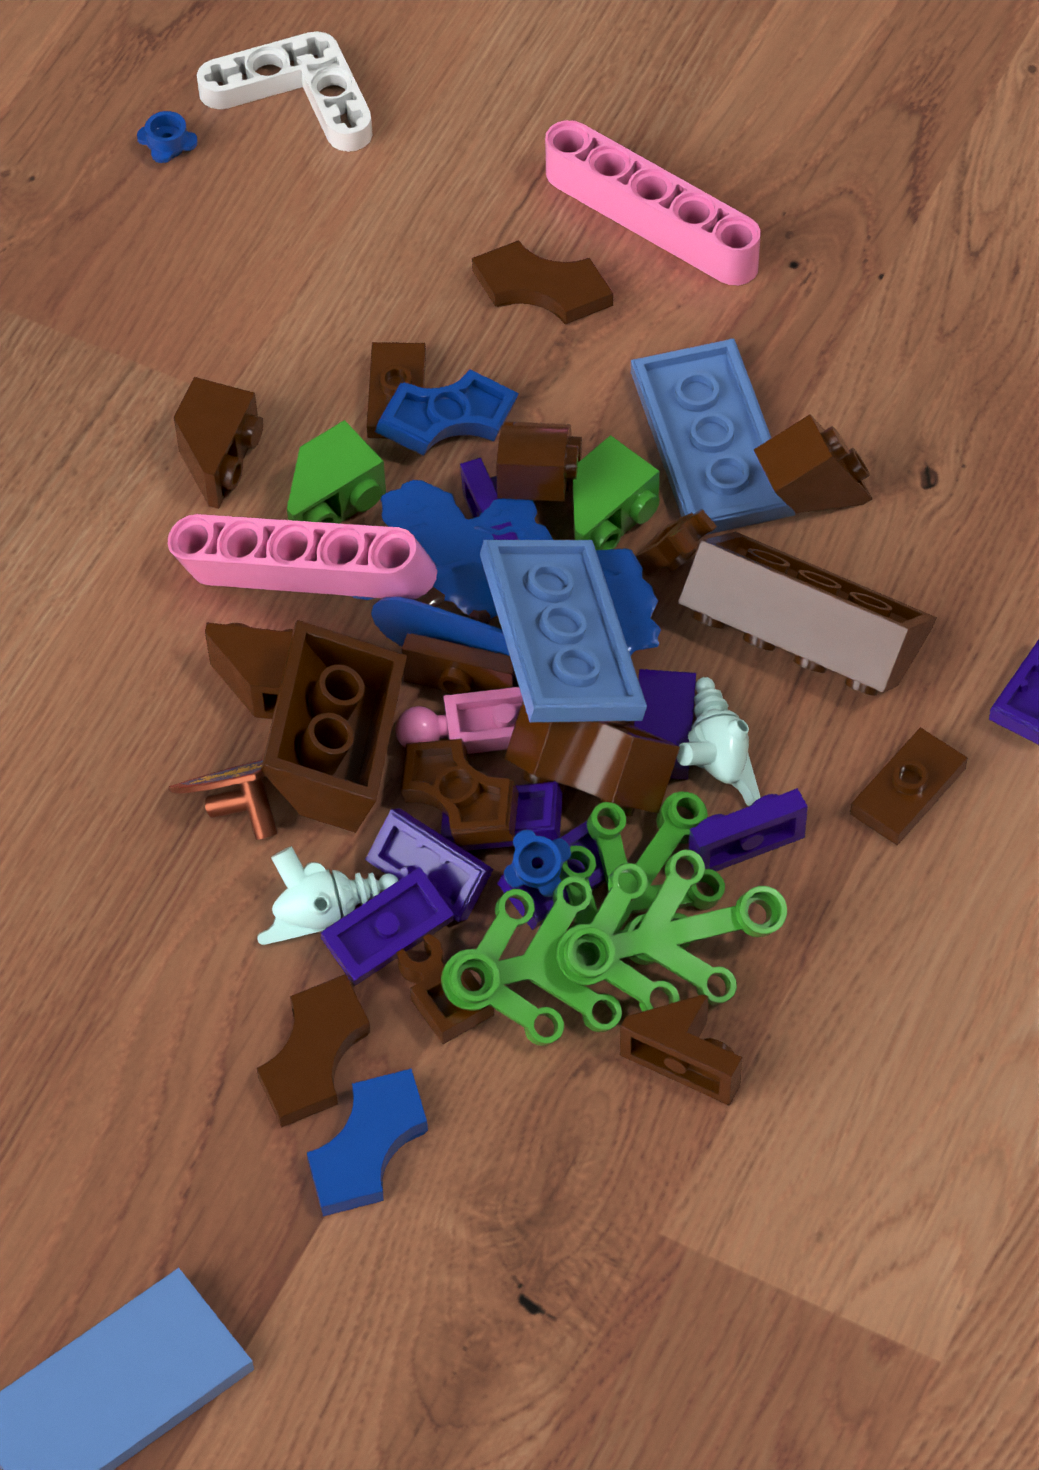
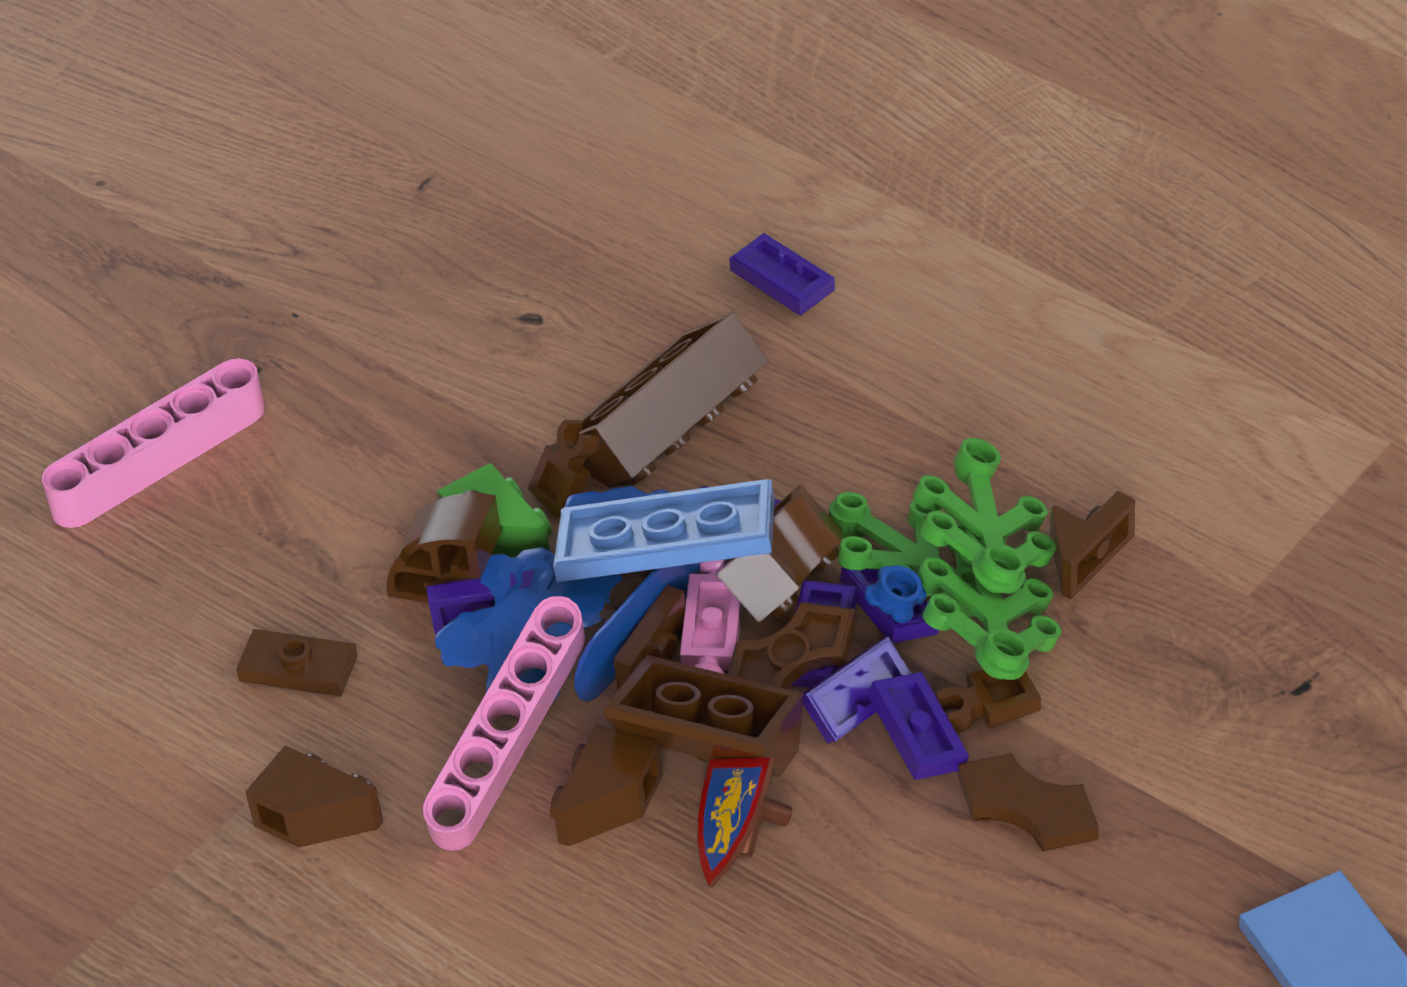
camera: 75 degrees left, 10 degrees down
light aqua piece [257,846,398,945] -> none
bright green slope [287,420,386,524] -> none
blue tile [307,1069,428,1216] -> none
blue tile [375,369,519,456] -> none
reddish brown tile [472,240,613,324] -> none
medium blue tile [631,339,795,535] -> none
light aqua piece [677,677,761,806] -> none
dark purple plate [689,788,808,871] -> none
reddish brown slope [754,414,872,513] -> none
reddish brown plate [850,727,968,846] -> none

